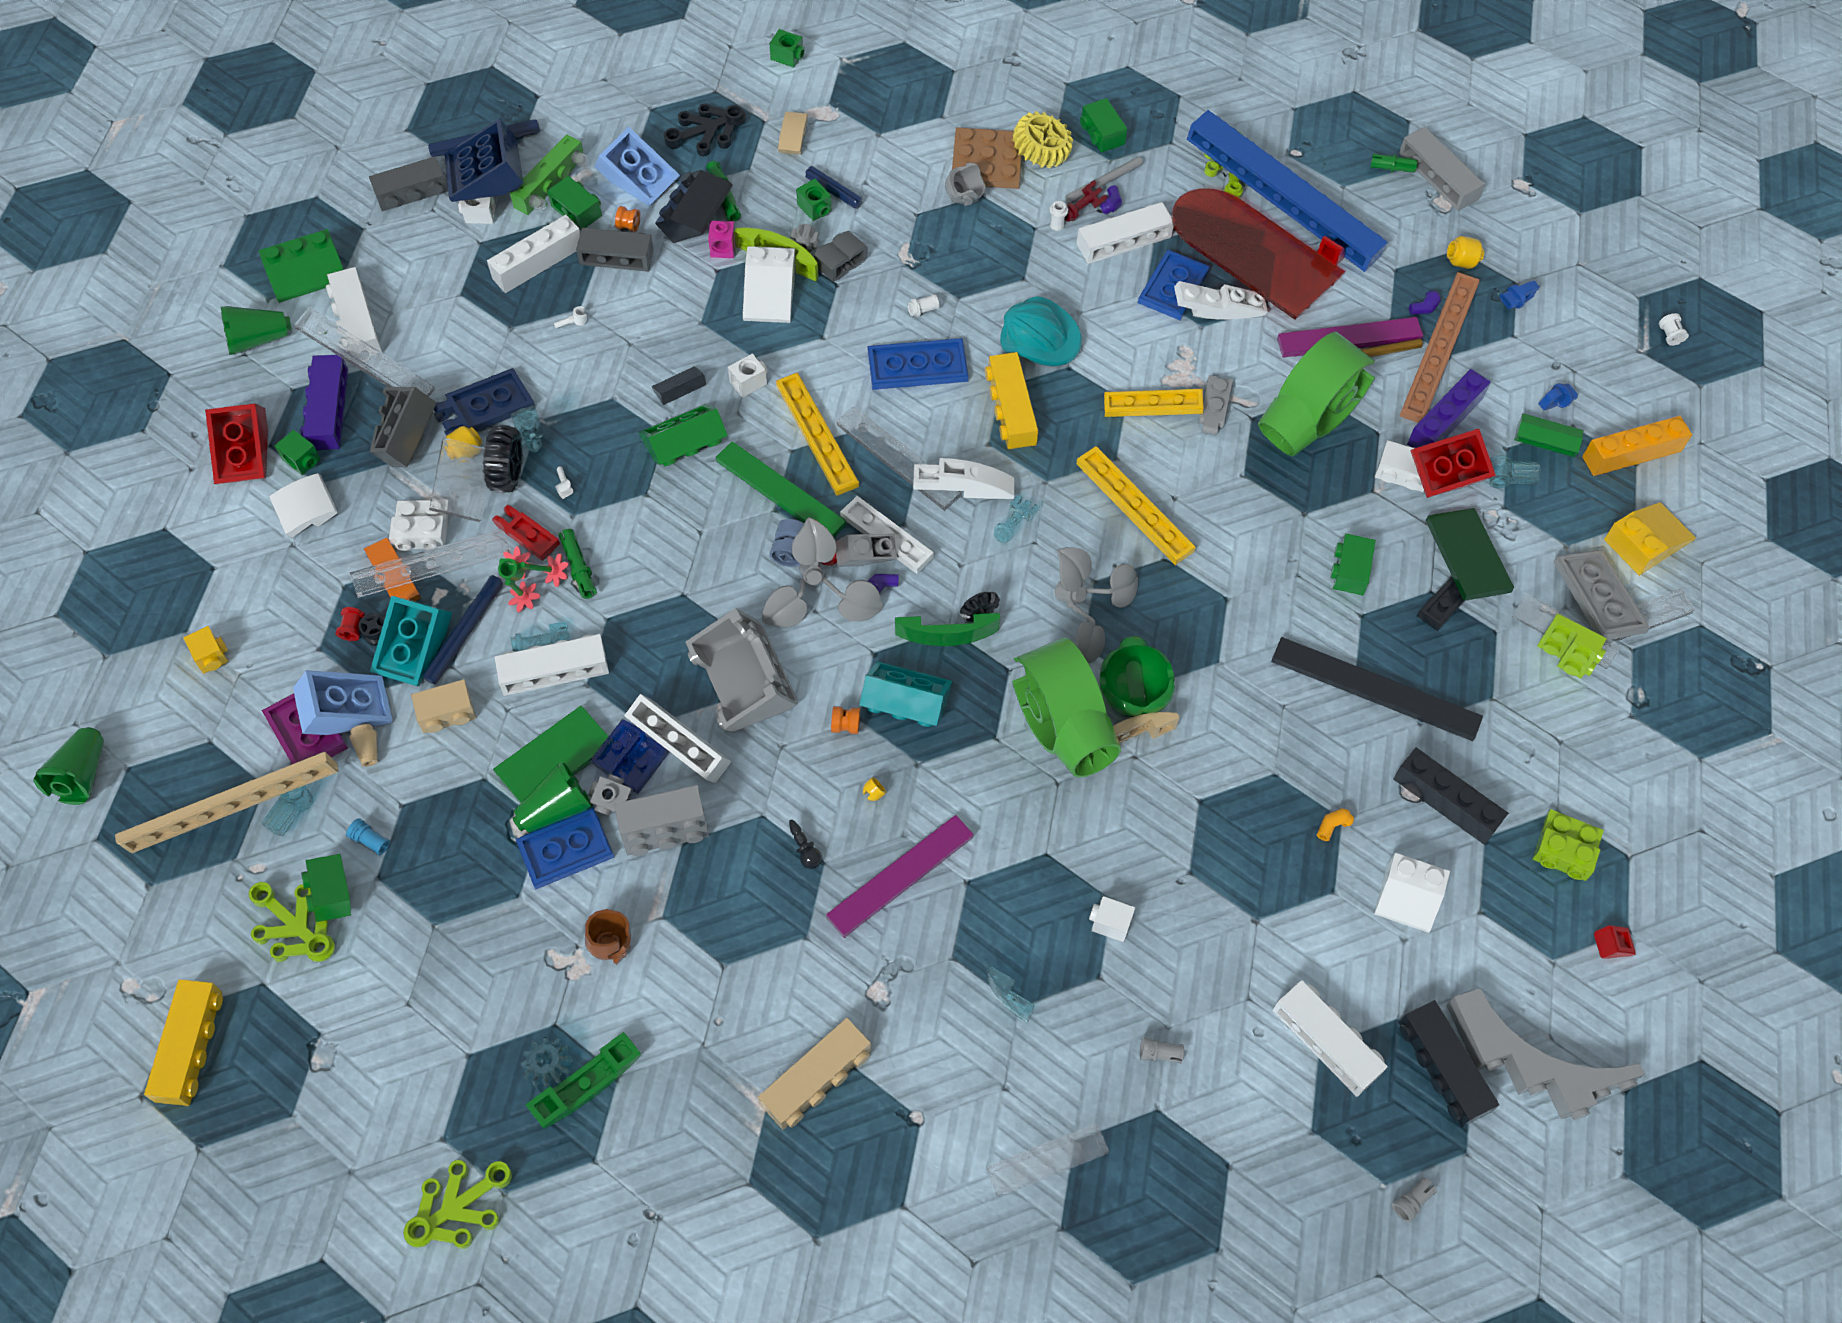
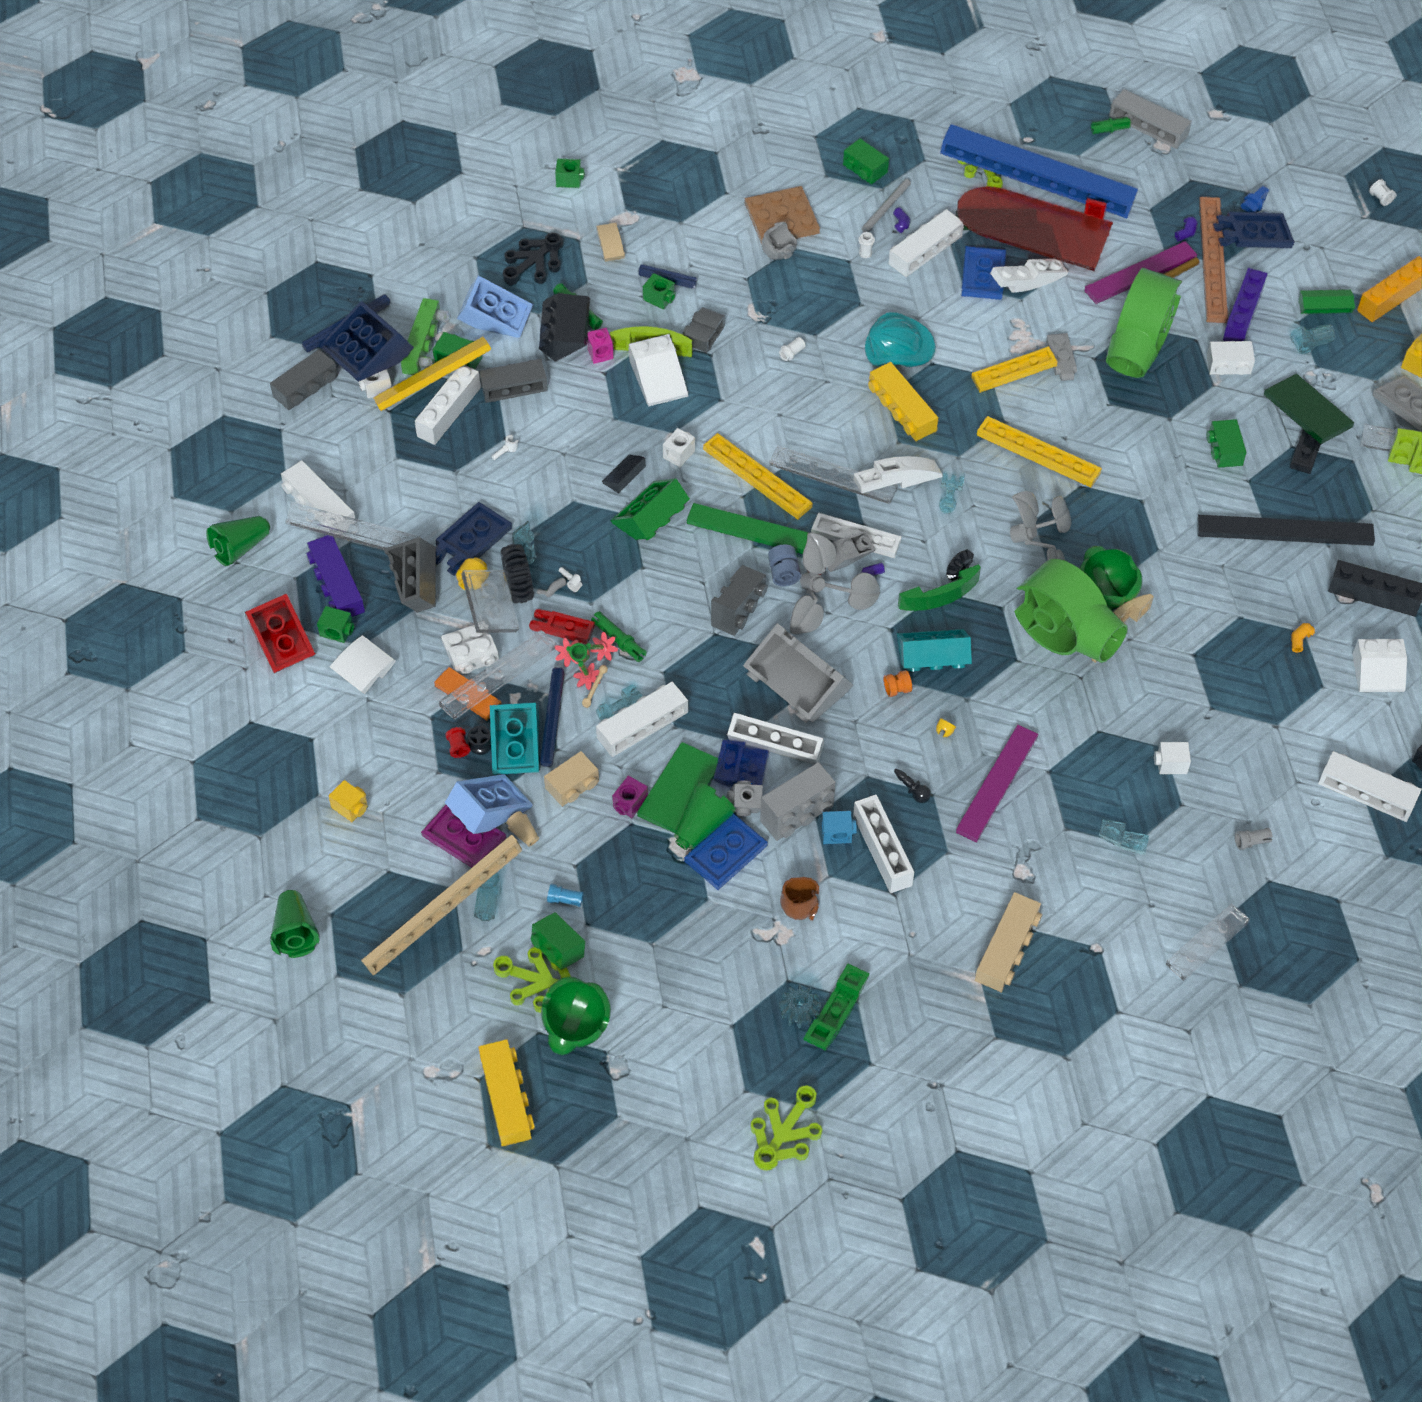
camera: 20 degrees left, 5 degrees down
green slope [258,229,344,303] -> none
orange wheel [615,206,641,233] -> none
light grey gear [790,224,819,253] -> none
blue tile [867,338,969,390] -> none
light yellow gear [1012,111,1073,169] -> none
dark red hinge [1065,180,1108,222] -> none
red slope [1410,428,1496,498] -> none
yellow head [1447,236,1484,269] -> none
blue piece [1538,383,1578,411] -> none
none -> yellow tile [373,336,491,411]
none -> light grey piece [537,578,566,597]
none -> green piece [541,977,611,1055]
none -> tan hinge [582,665,608,708]
none -> magenta brick [612,775,648,818]
none -> dark grey wedge [711,565,768,636]
none -> dark azure brick [822,811,857,844]
none -> white brick [853,795,914,894]
none -> dark blue tile [1213,212,1295,248]

